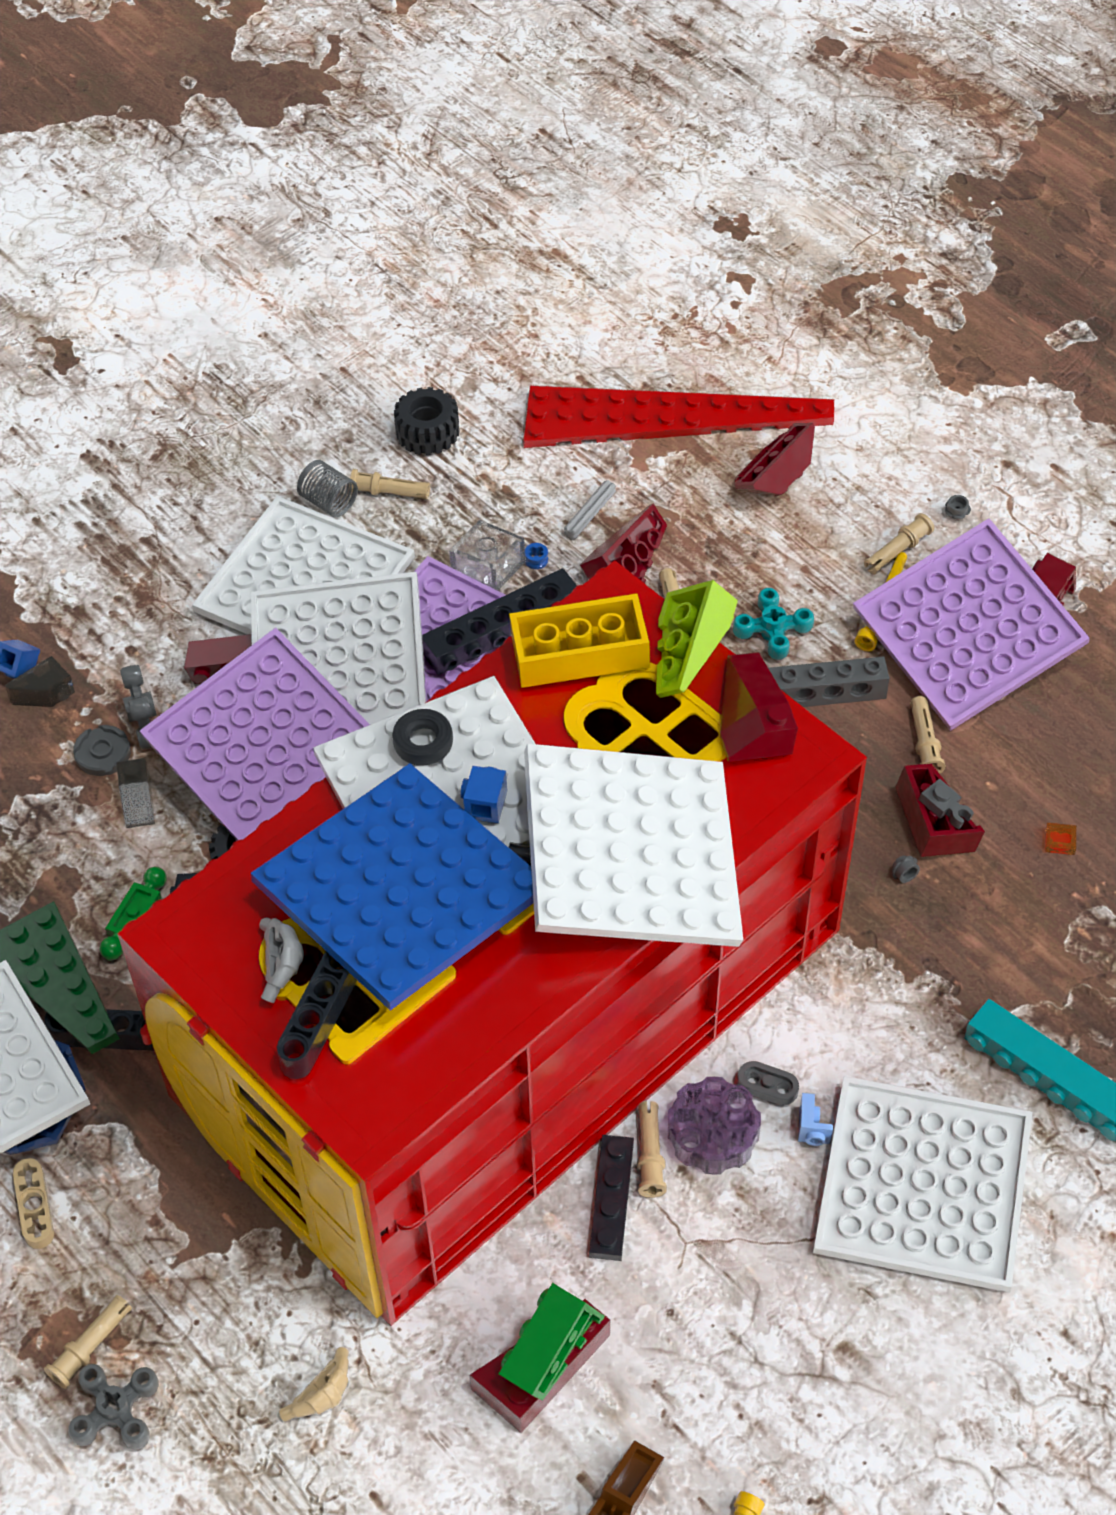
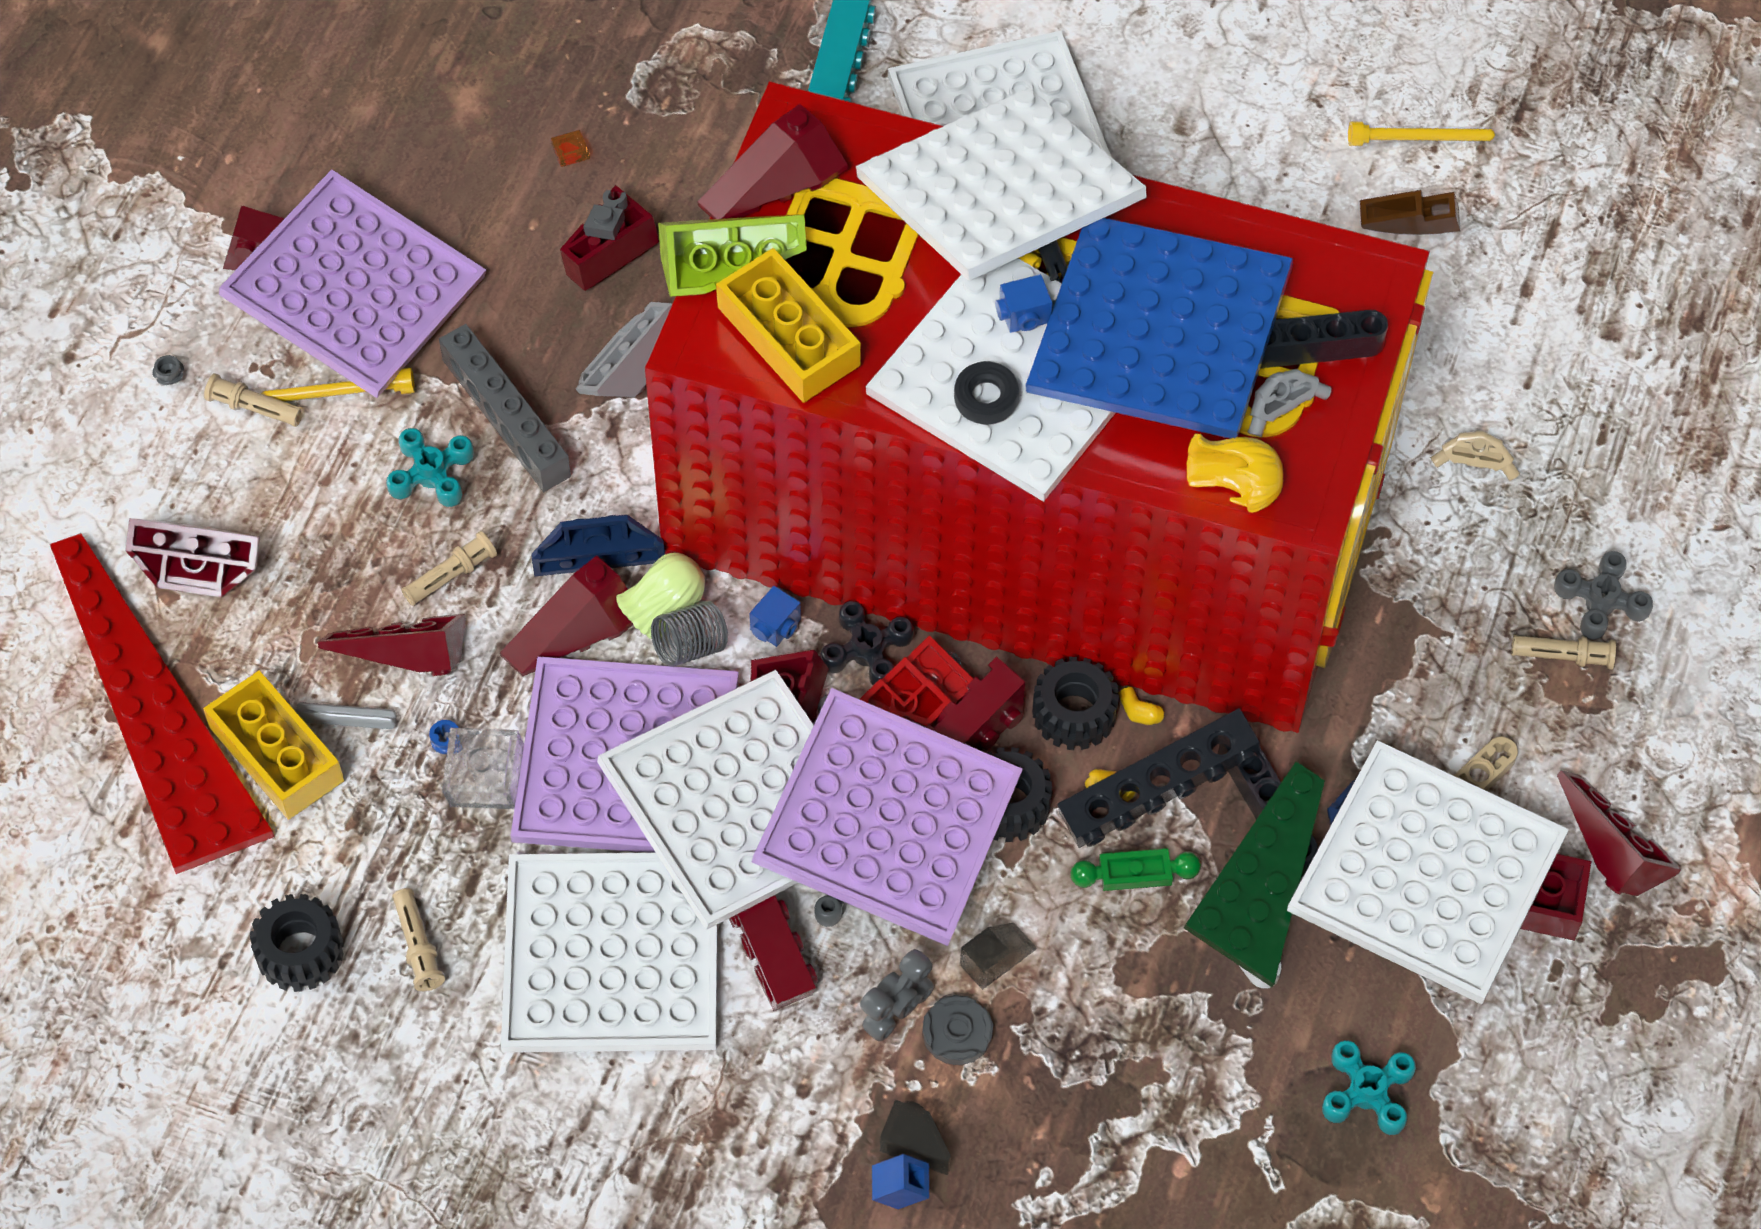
camera: 120 degrees left, 5 degrees up
dark grey piece [297,460,358,517] -> none
black brick [422,568,577,675] -> none
tan pin [910,696,946,774] -> none
none -> yellow brick [203,670,344,820]
none -> yellow piece [1187,434,1283,513]

